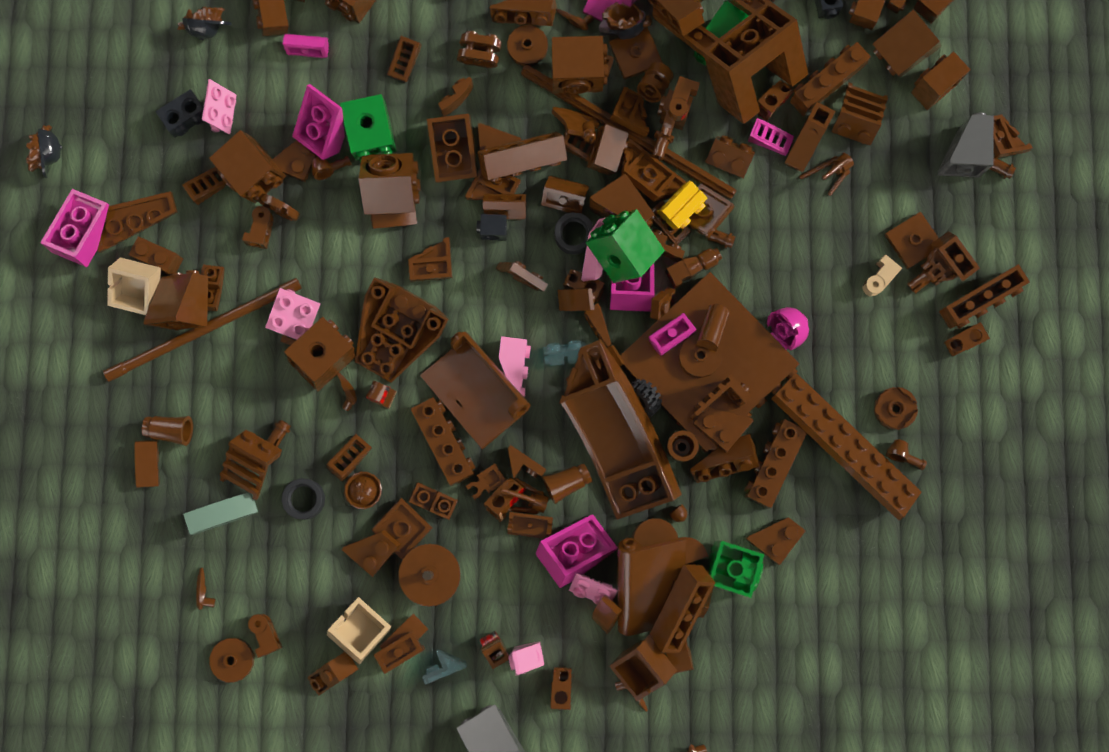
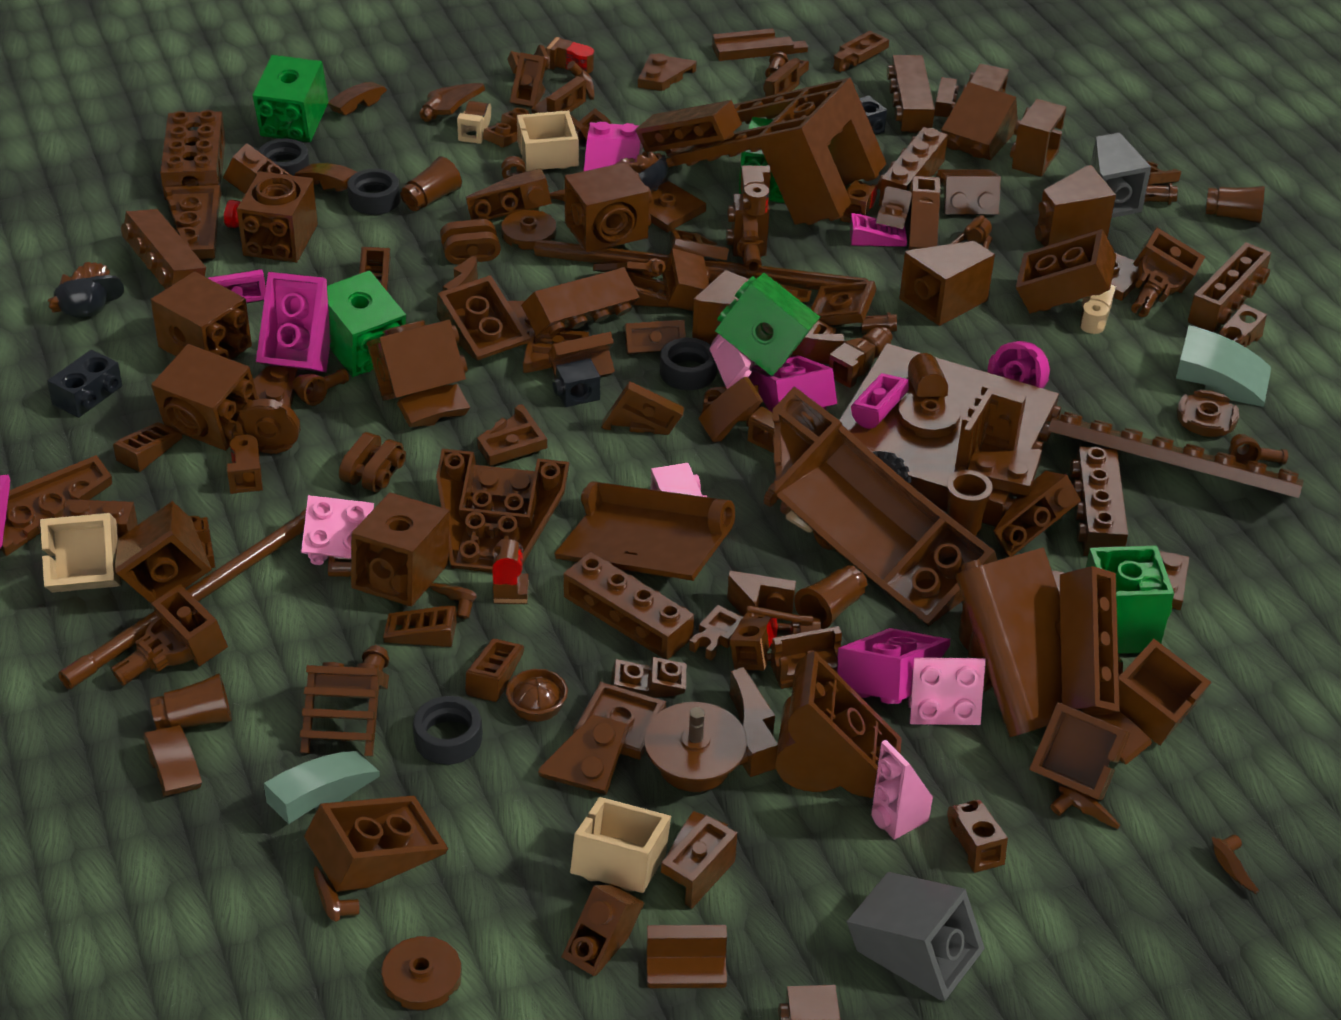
camera: 25 degrees left, 40 degrees down
bright pink hinge [202,79,236,134] -> none
reddish brown leg [248,614,283,658] -> none
clear light blue slope [422,649,468,685] -> none
reddish brown leg [480,631,509,669] -> none
clear light blue hinge [543,340,586,366] -> none
reddish brown slope [592,595,622,634] -> none
reddish brown wheel [637,62,674,103] -> none
reddish brown plate [650,287,675,320] -> none
yellow brick [657,180,708,230] -> none
reddish brown bracket [705,135,755,178] -> none
none -> reddish brown brick [110,584,228,686]
none -> reddish brown brick [150,271,252,360]
none -> reddish brown slope [304,795,448,892]
none -> reddish brown brick [339,432,406,493]
none -> reddish brown slope [383,606,457,647]
none -> reddish brown panel [646,925,727,988]
none -> slope [729,667,778,777]
none -> reddish brown brick [776,651,902,798]
none -> reddish brown slope [876,186,912,229]
none -> reddish brown slope [899,241,995,326]
none -> reddish brown brick [1016,229,1116,313]
none -> reddish brown slope [1035,165,1116,247]
none -> reddish brown piece [1119,639,1211,746]
none -> sand green slope [1176,325,1271,407]
none -> reddish brown plant [1205,186,1265,223]

